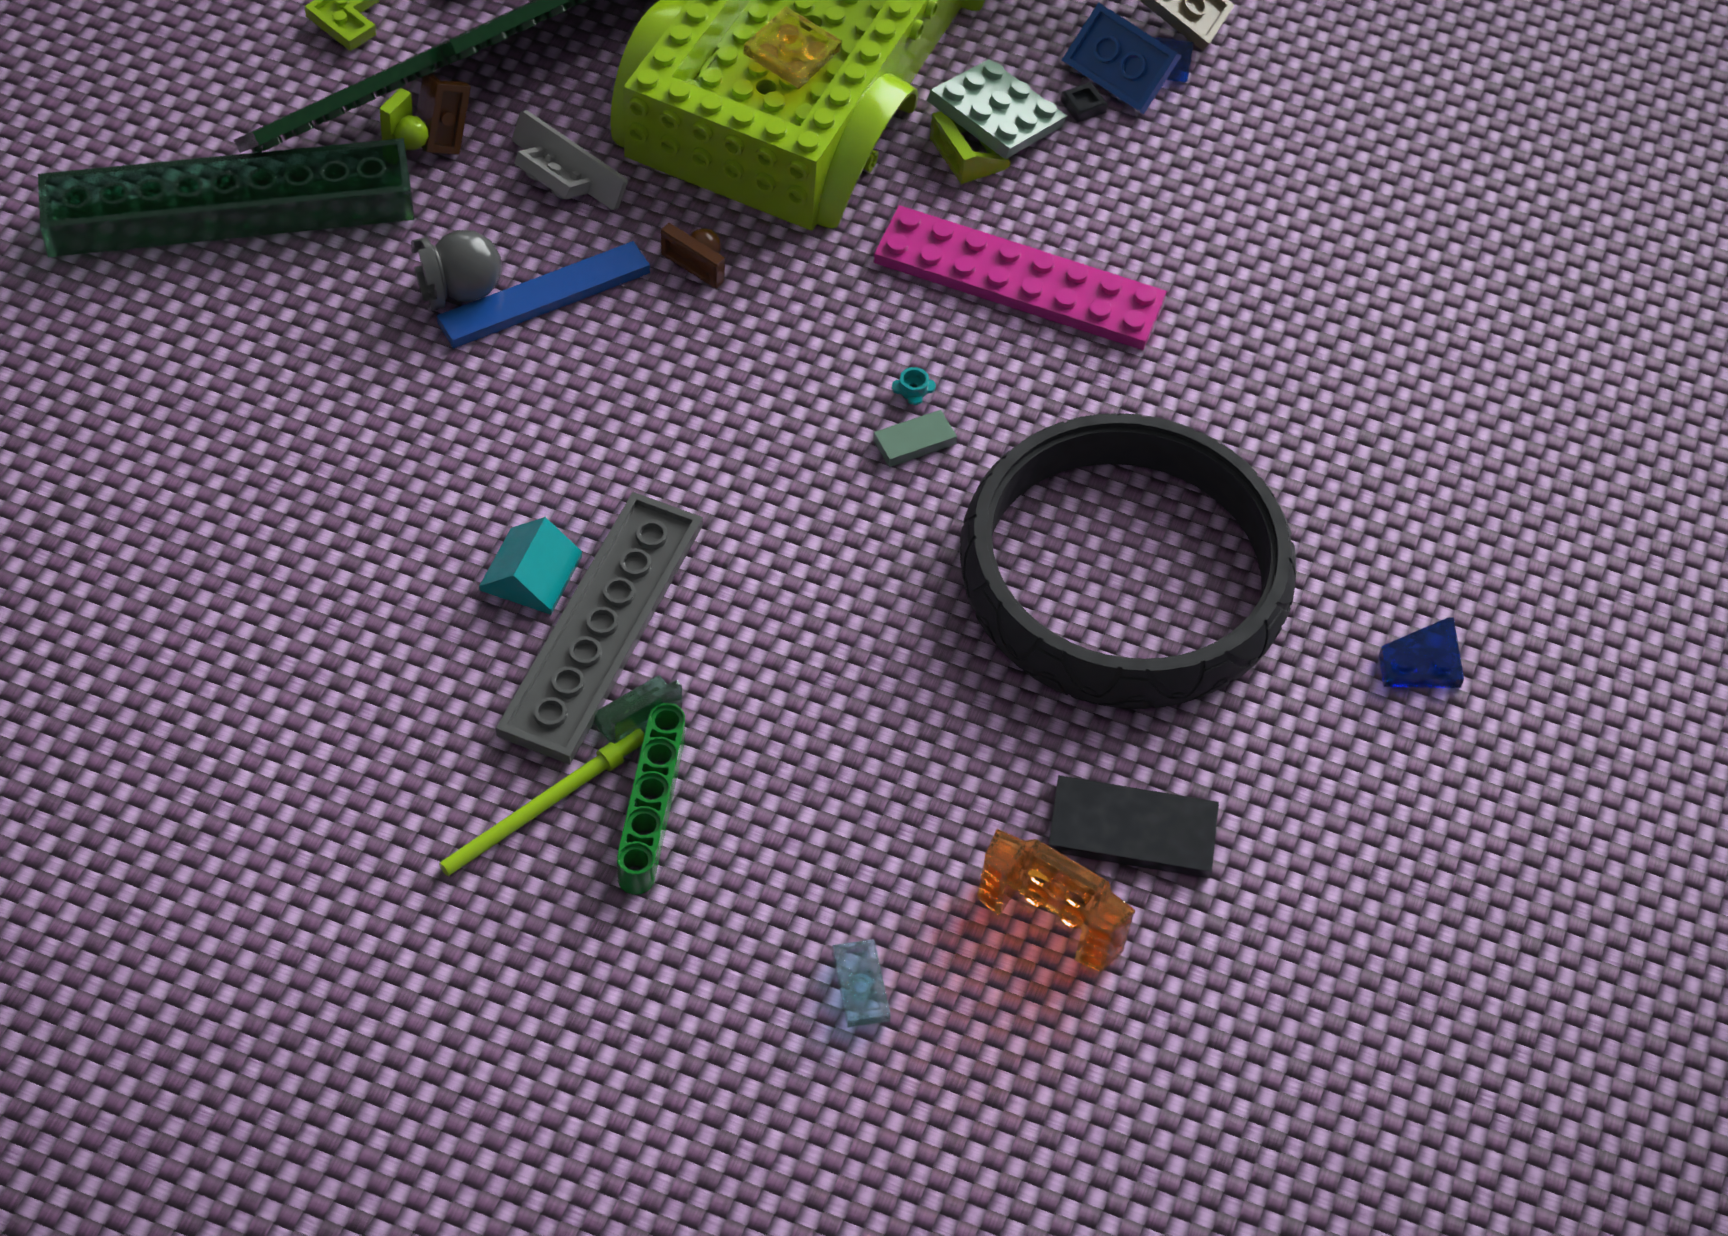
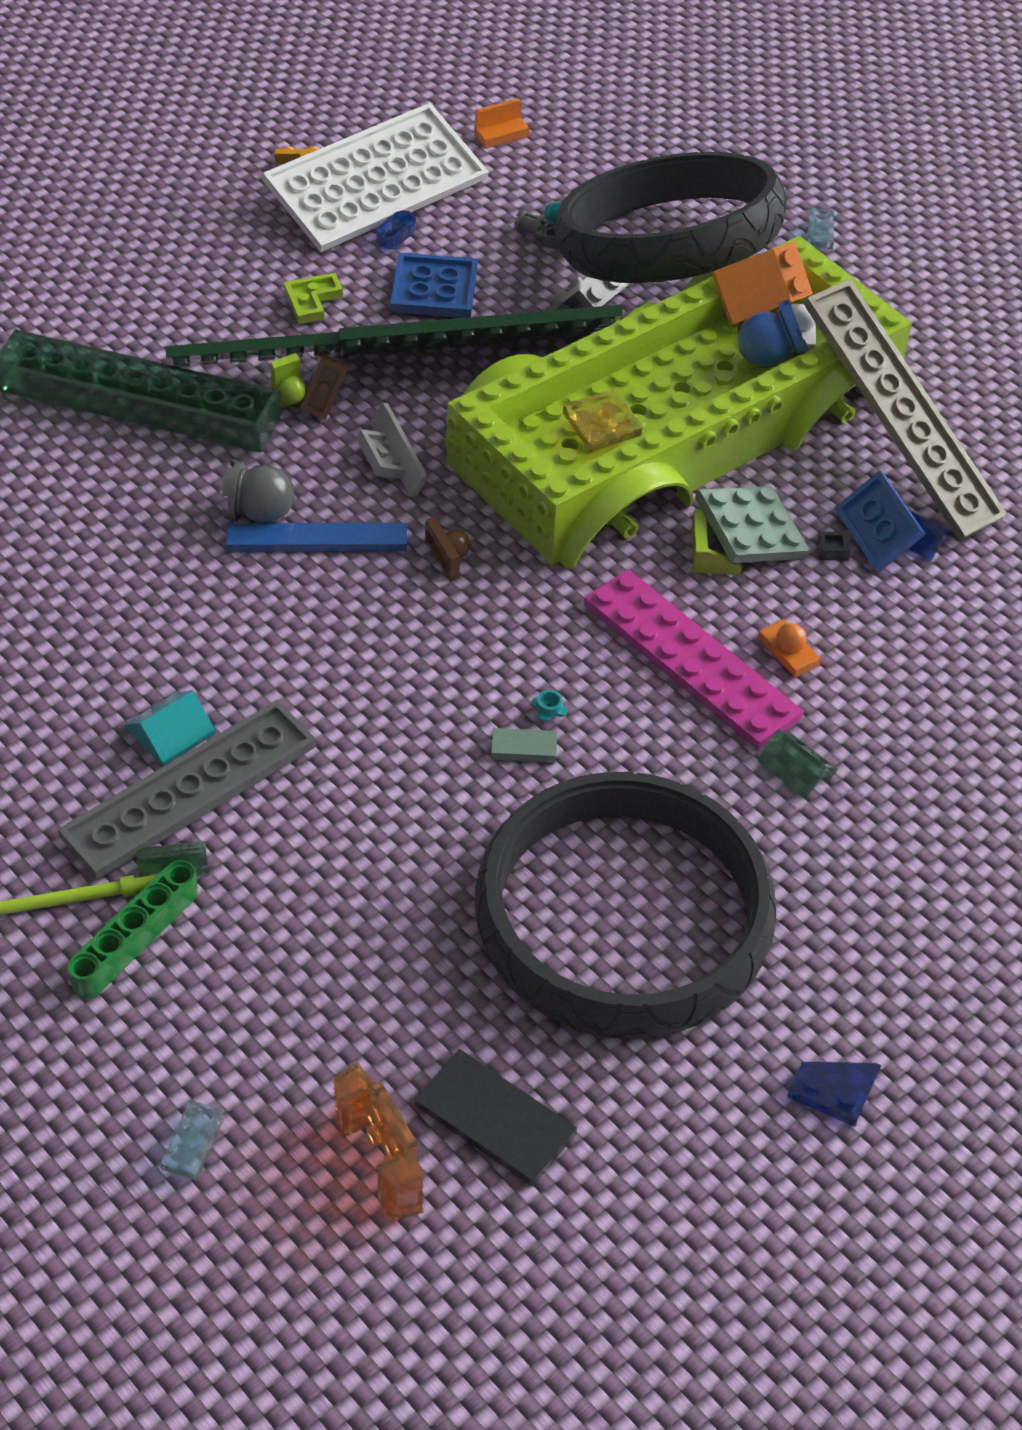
camera: 30 degrees right, 5 degrees down
none -> clear green panel [757,729,838,798]
none -> orange tile [758,619,821,677]

